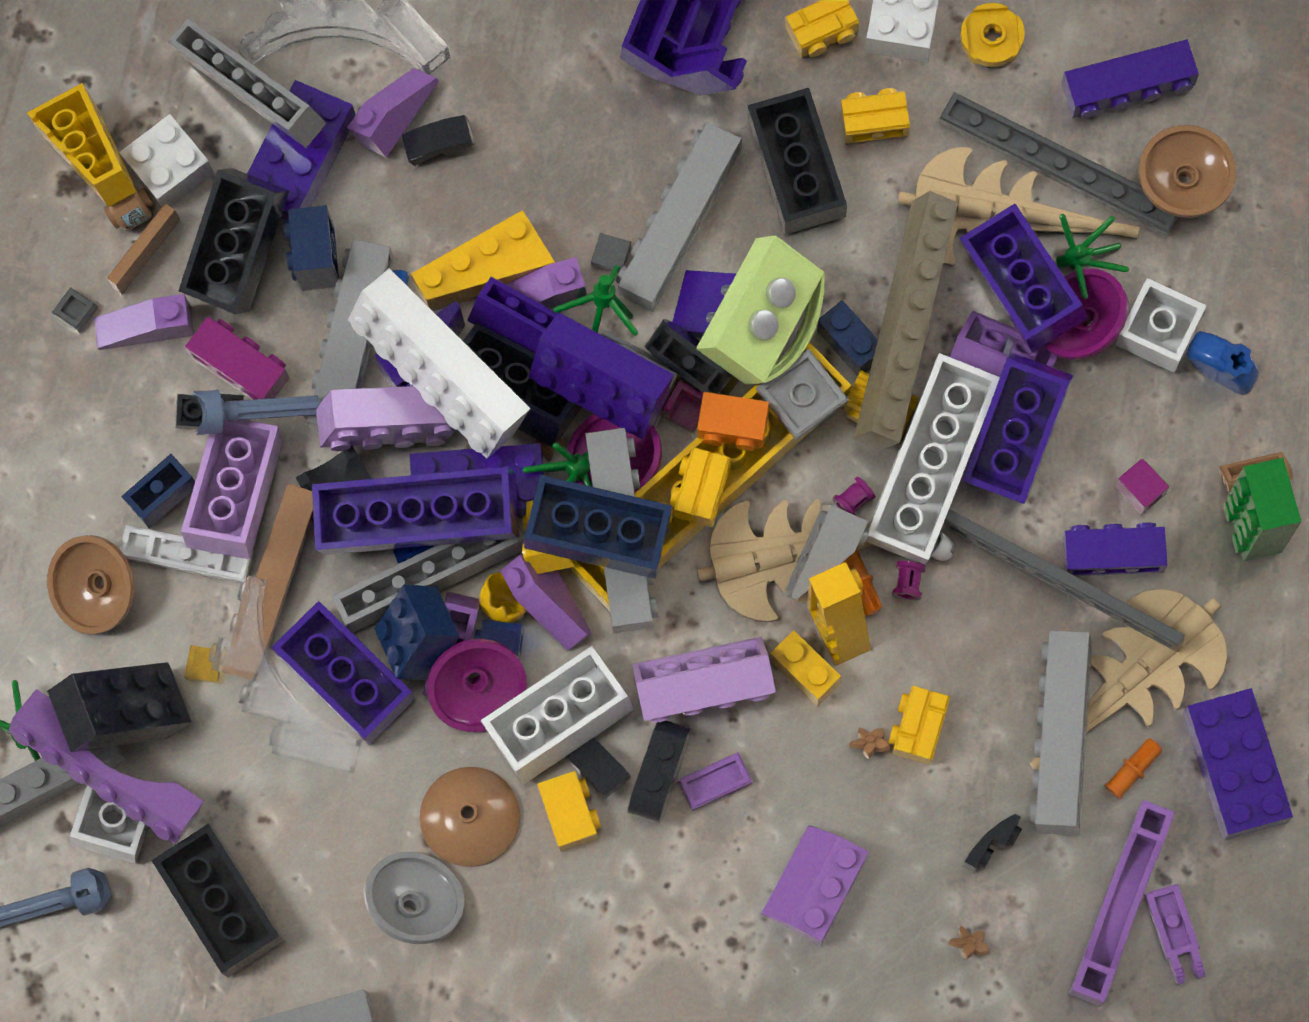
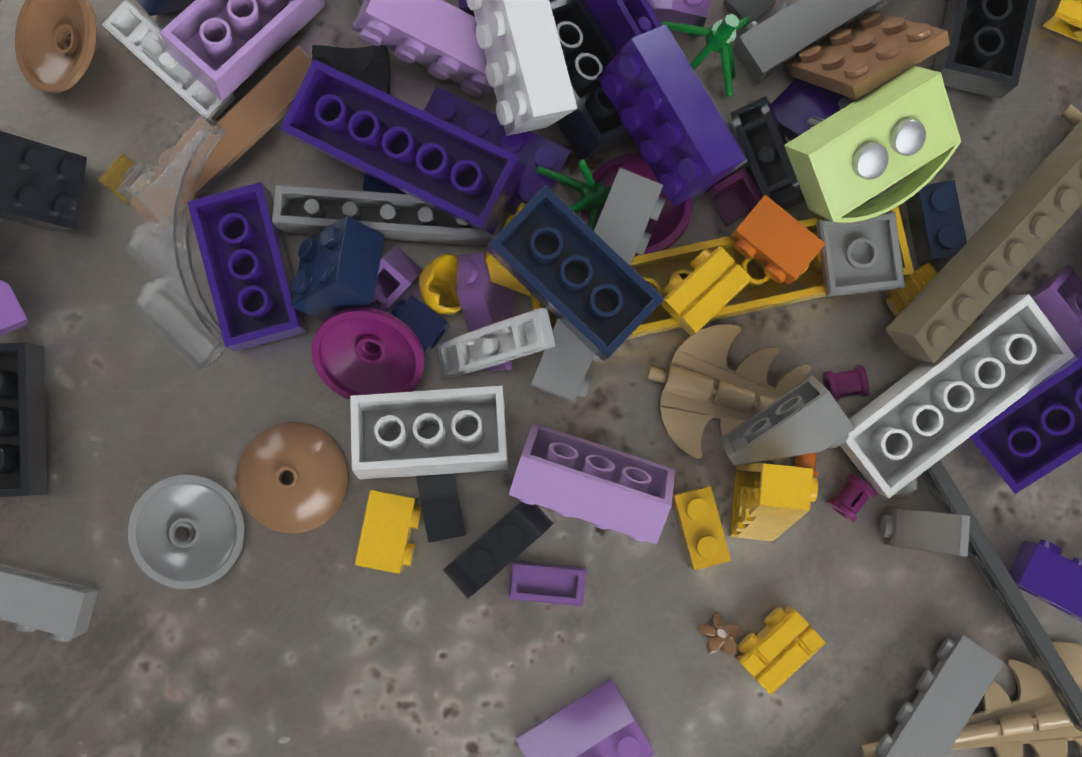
camera: 20 degrees right, 10 degrees up
none -> white plate [436,308,556,379]
none -> medium nougat plate [787,11,950,100]
none -> light grey slope [880,507,970,557]

